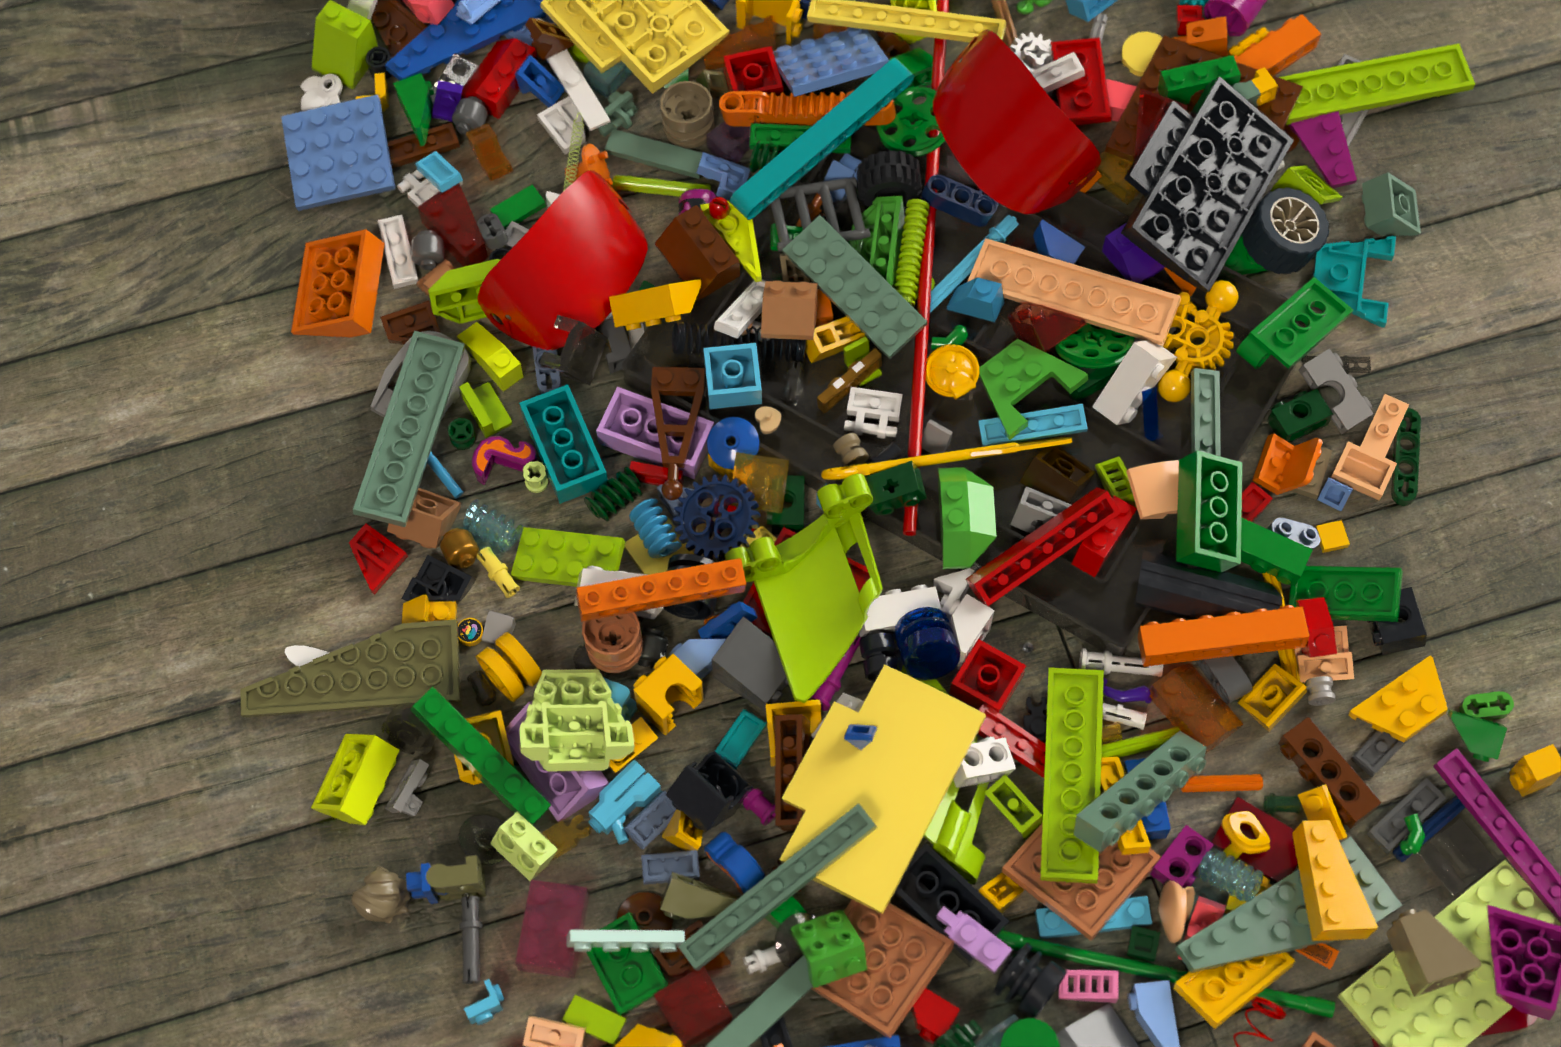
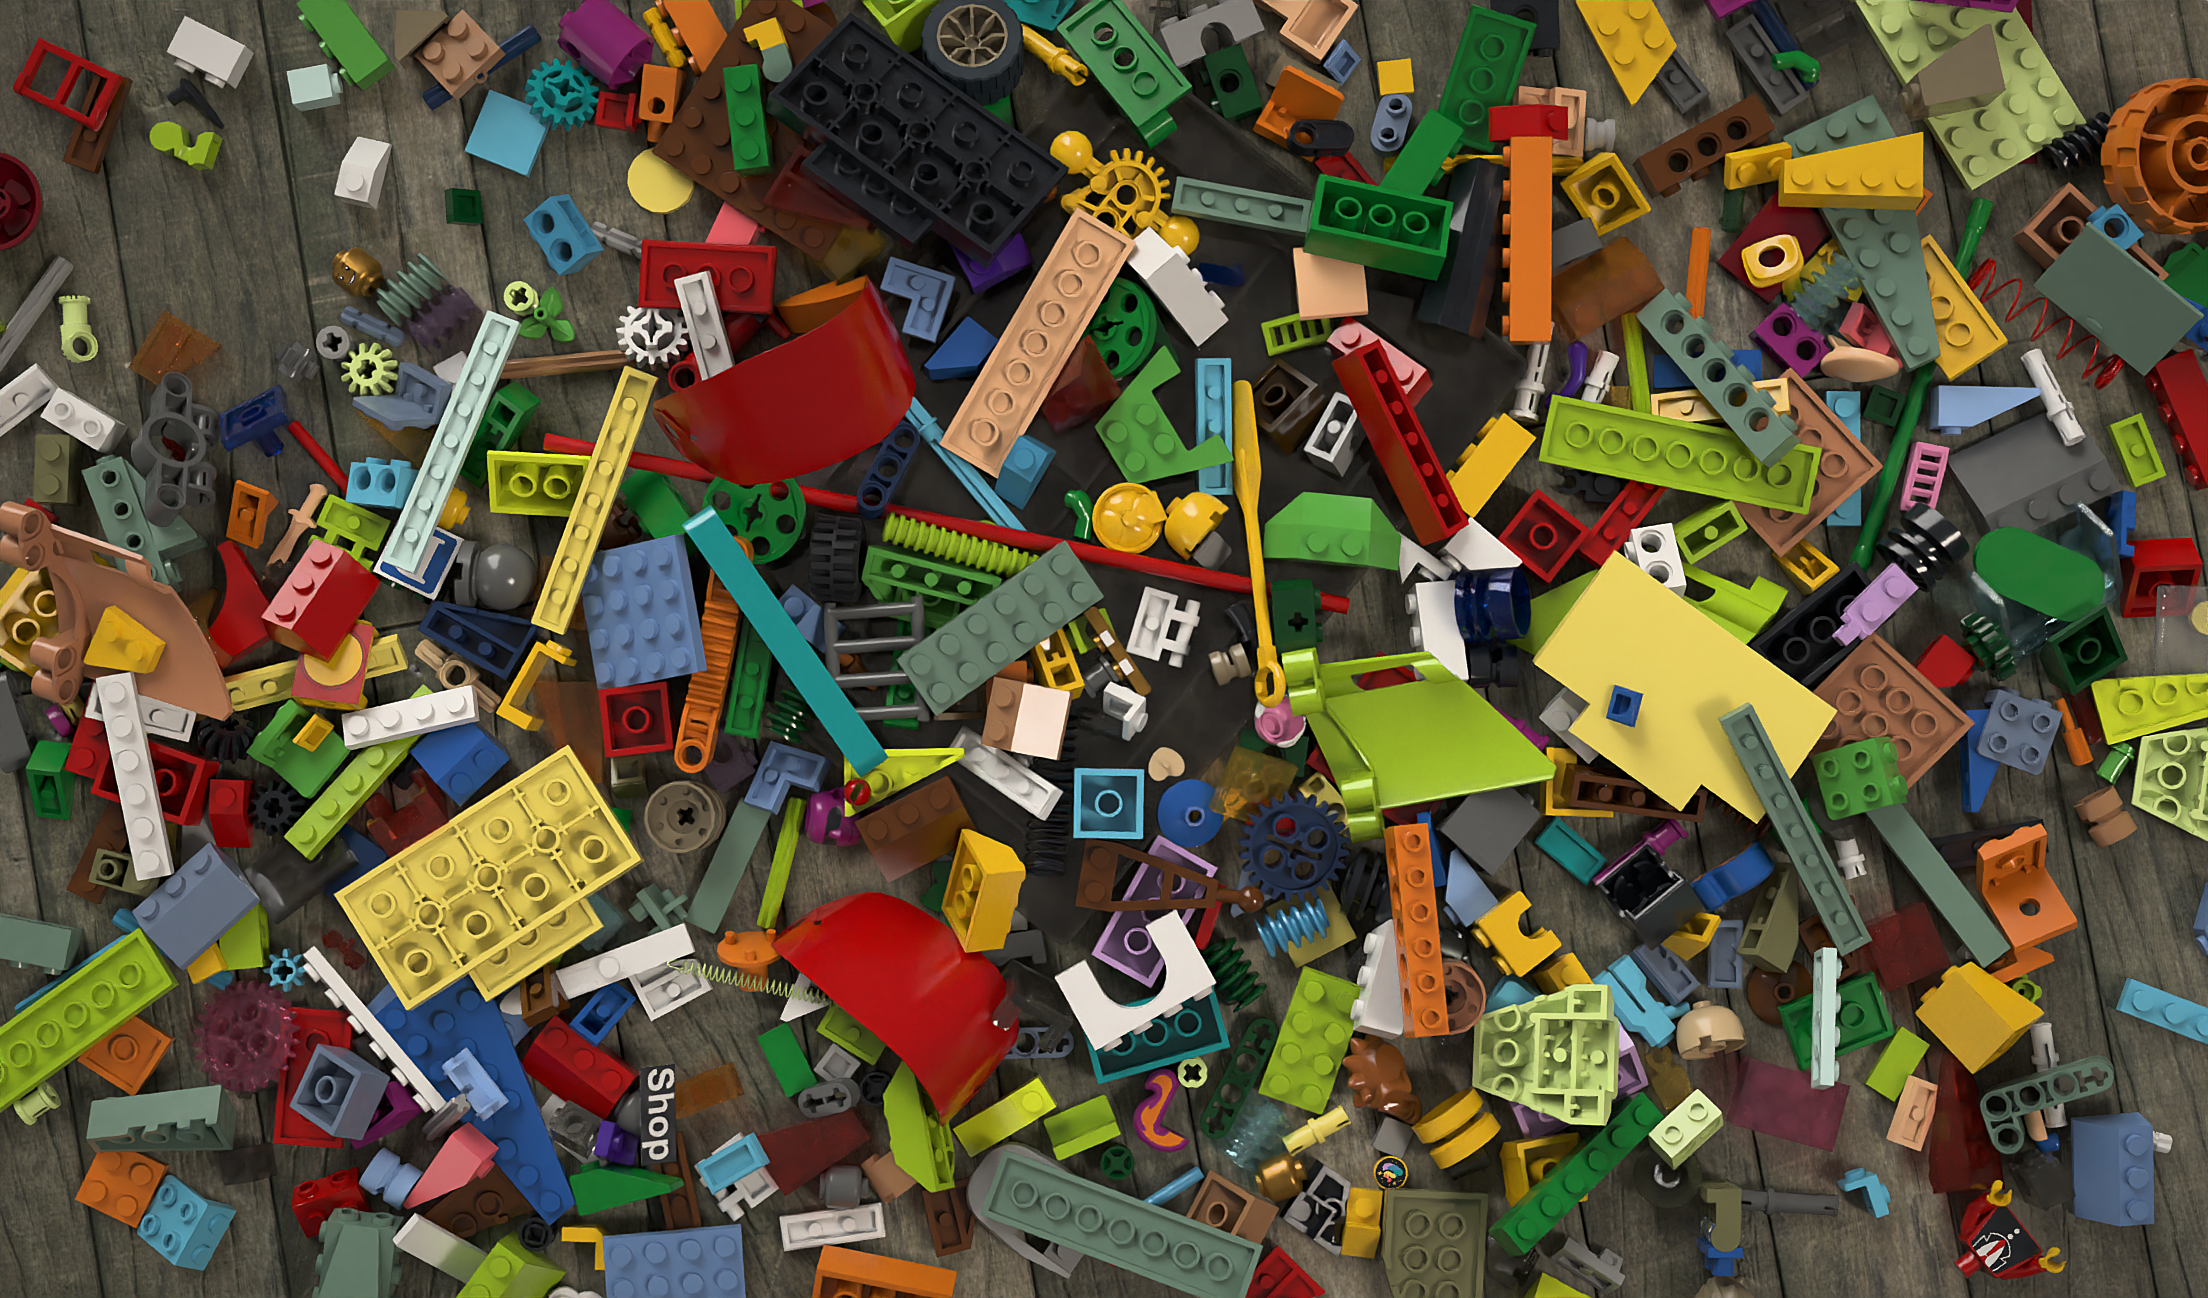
camera: 85 degrees left, 20 degrees up
none -> black sticker [639,1064,676,1166]
none -> medium blue plate [880,256,956,343]
none -> yellow pin [1021,24,1089,86]
none -> white arch [1055,909,1216,1052]
none -> dark grey bush [1080,655,1120,699]
none -> white bracket [1103,682,1148,741]
none -> yellow cylinder [1164,492,1229,560]
none -> dark green beam [1200,1017,1278,1139]
none -> bright pink hair [1254,694,1306,748]
none -> black piece [1286,120,1354,157]
none -> dark orange head [1342,1034,1422,1124]
none -> yellow brick [1445,413,1536,519]
none -> tan cylinder [1676,1001,1746,1060]

